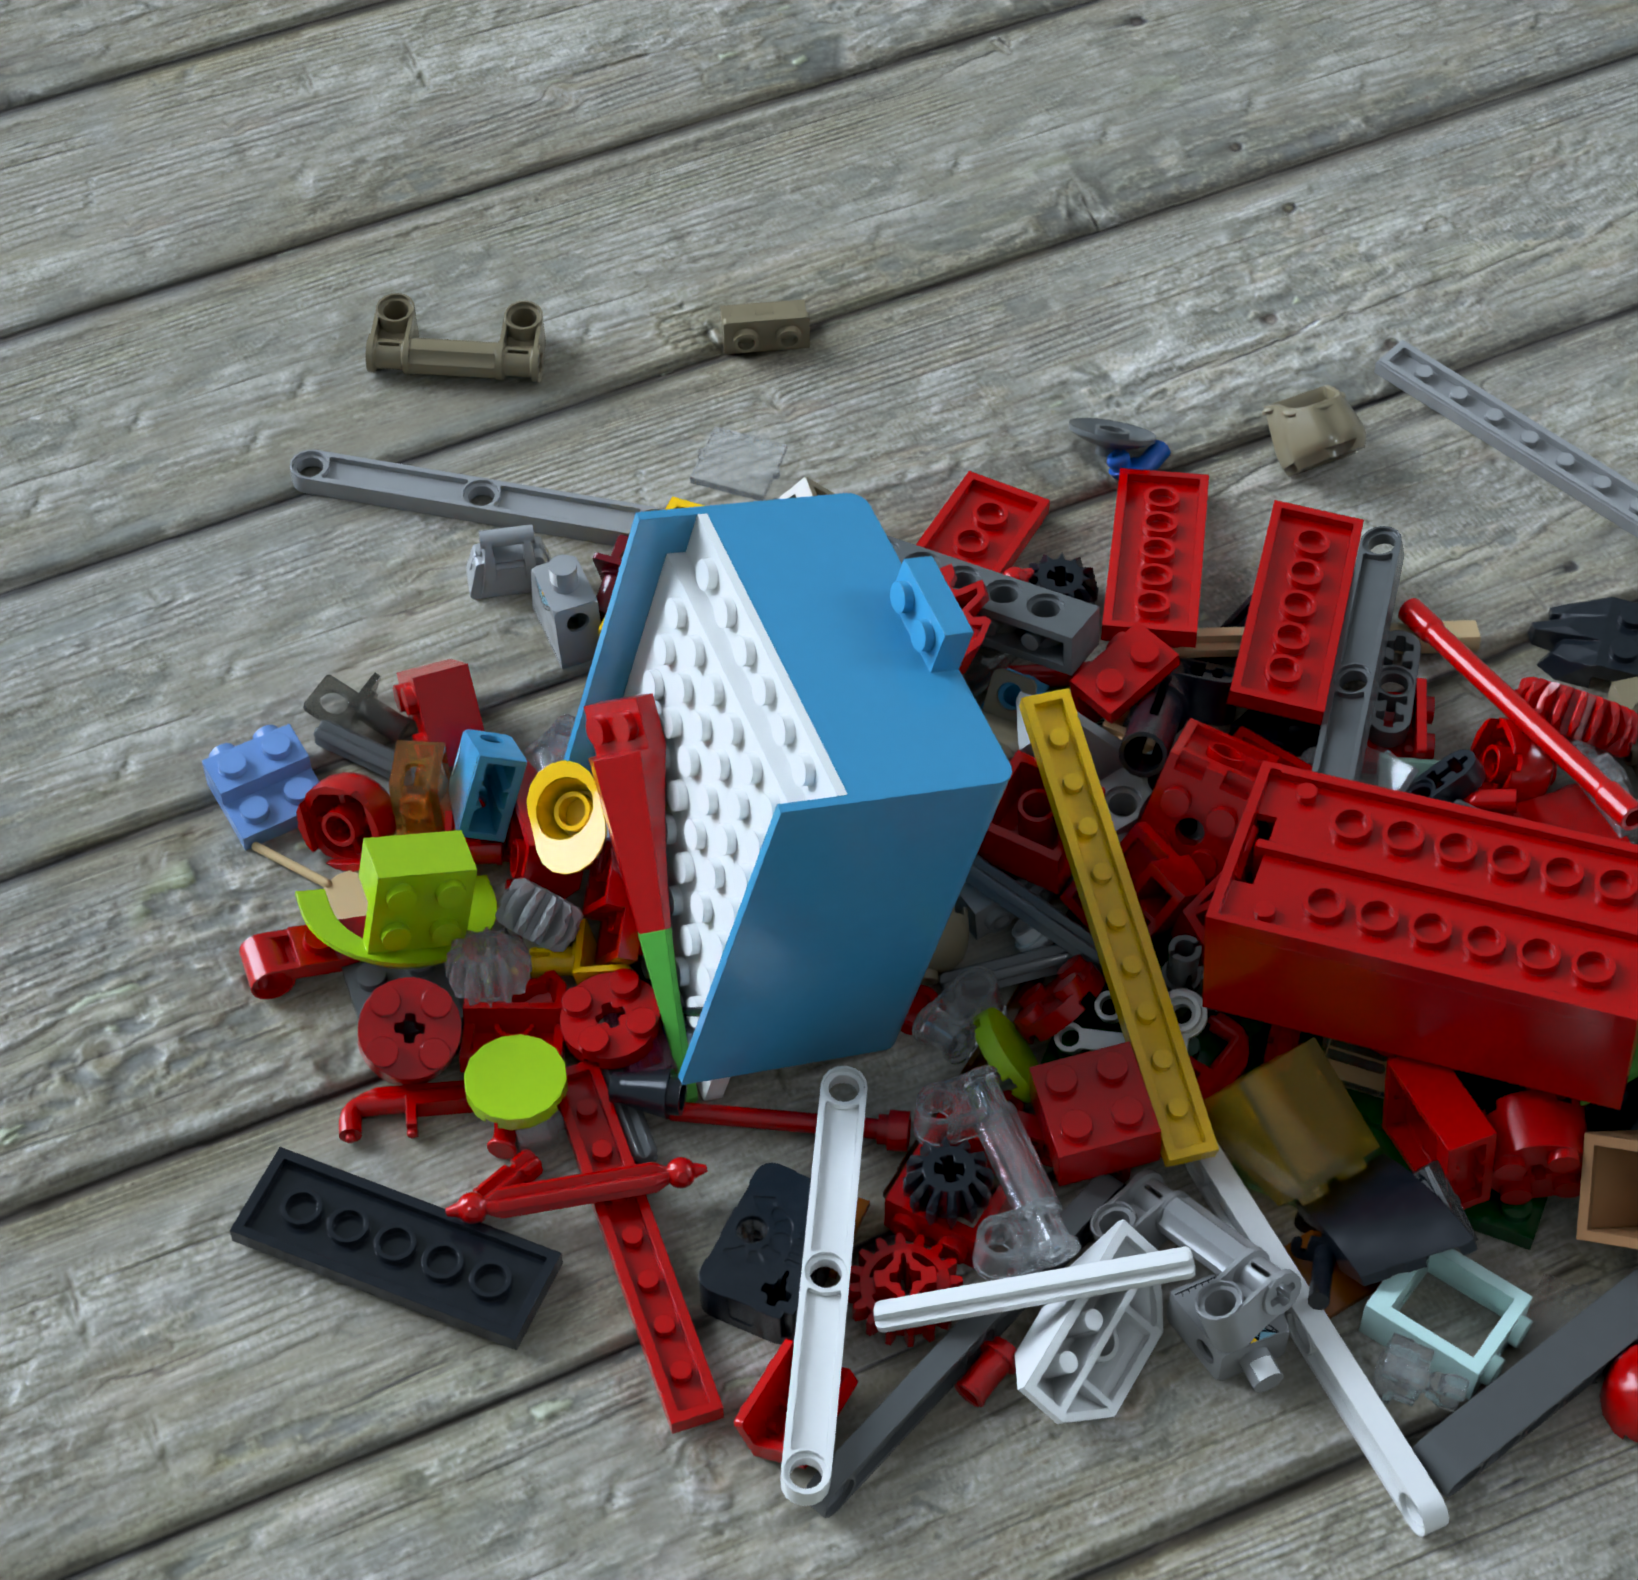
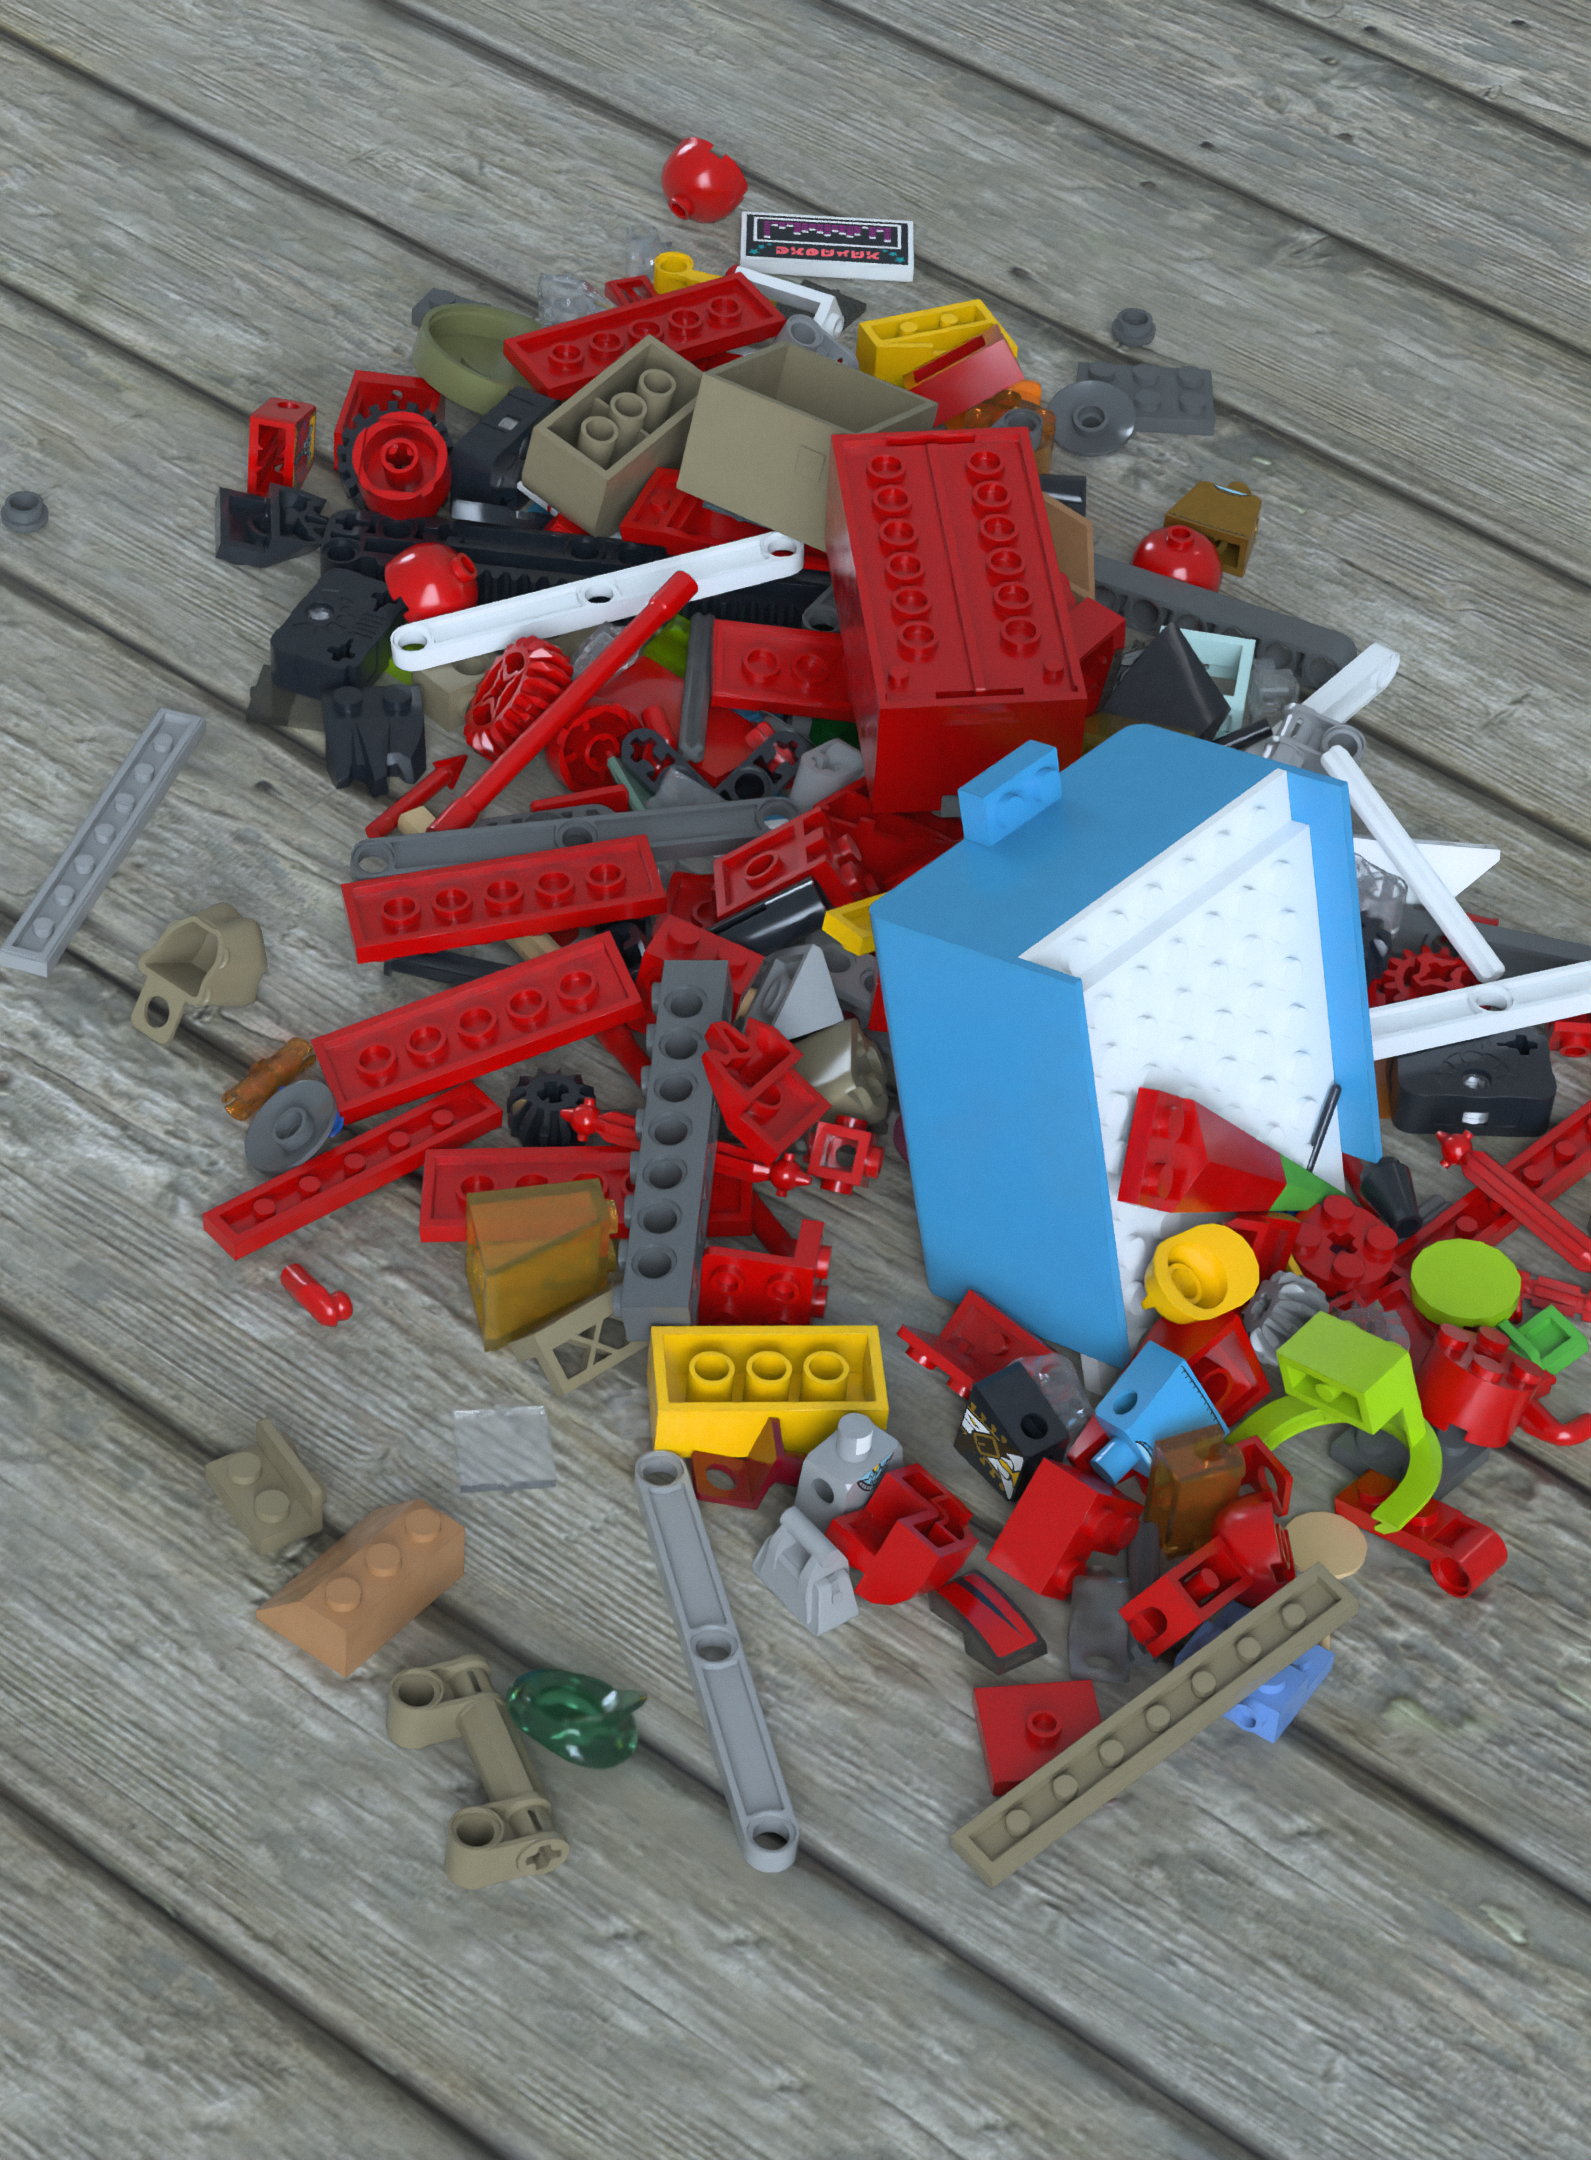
camera: 120 degrees left, 10 degrees down
none -> red plate [203,1080,503,1261]
none -> clear orange pin [222,1037,316,1121]
none -> medium nougat slope [256,1498,465,1678]
none -> red arm [280,1263,353,1327]
none -> red piece [365,754,468,838]
none -> clear yellow slope [465,1178,618,1352]
none -> clear green piece [505,1668,647,1770]
none -> red brick [824,1463,979,1606]
none -> slope [927,1569,1048,1676]
none -> dark tan plate [951,1561,1359,1889]
none -> black torso [953,1361,1070,1502]
none -> red plate [972,1680,1102,1796]
none -> red brick [1118,1535,1255,1659]
none -> bright green bracket [1496,1304,1589,1375]

